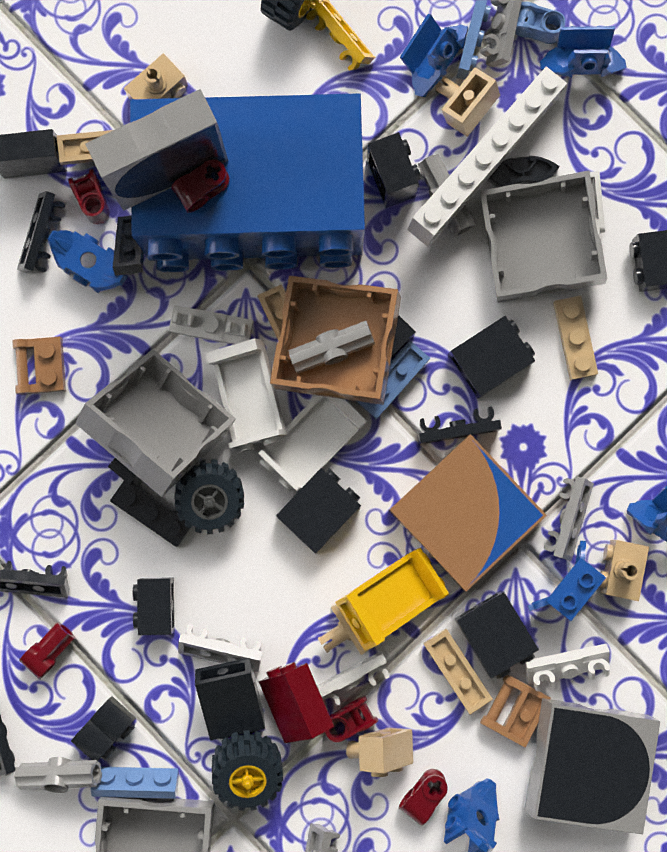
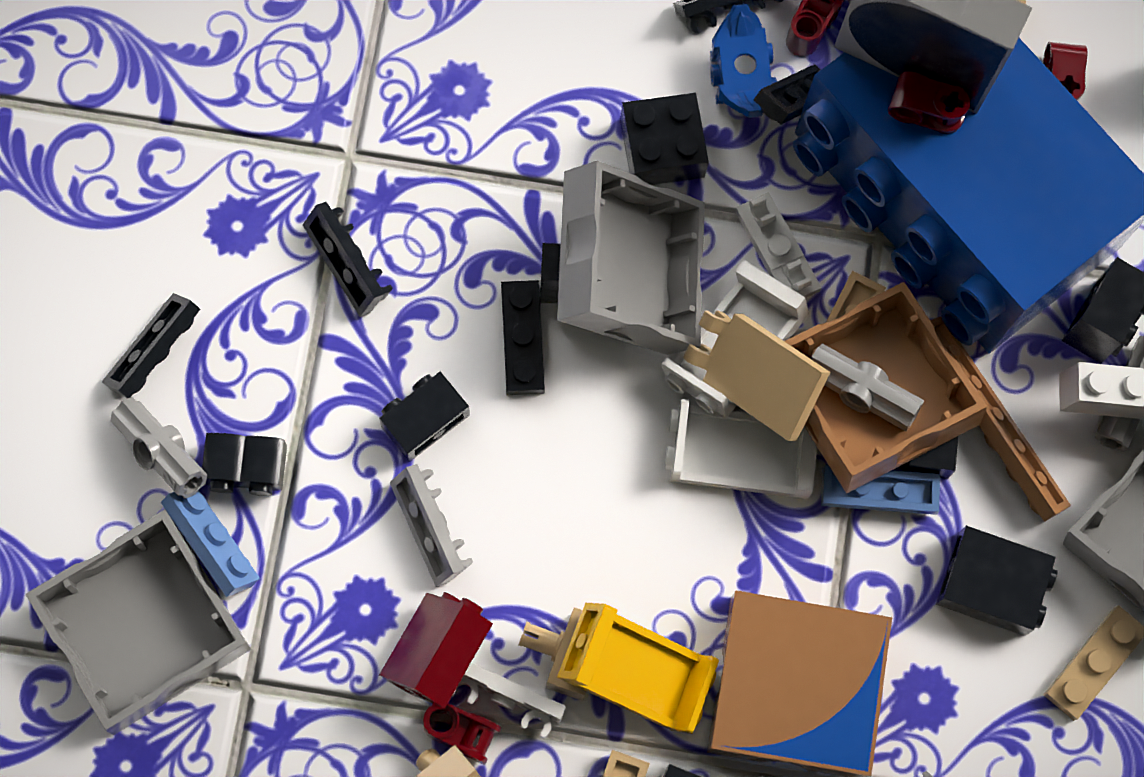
camera: 45 degrees right, 10 degrees down
medium nougat plate [12,336,66,395] -> none
dark red piece [19,622,76,680] -> none
black wheel [174,459,244,535] -> none
black brick [195,658,265,741] -> none
black wheel [212,730,283,811] -> none
black brick [276,468,361,554] -> none
black plate [417,406,502,445] -> none
none -> black brick [620,92,709,185]
none -> tan tile [683,310,830,441]
none -> medium nougat plate [930,317,1071,522]
none -> dark red piece [1043,42,1088,100]

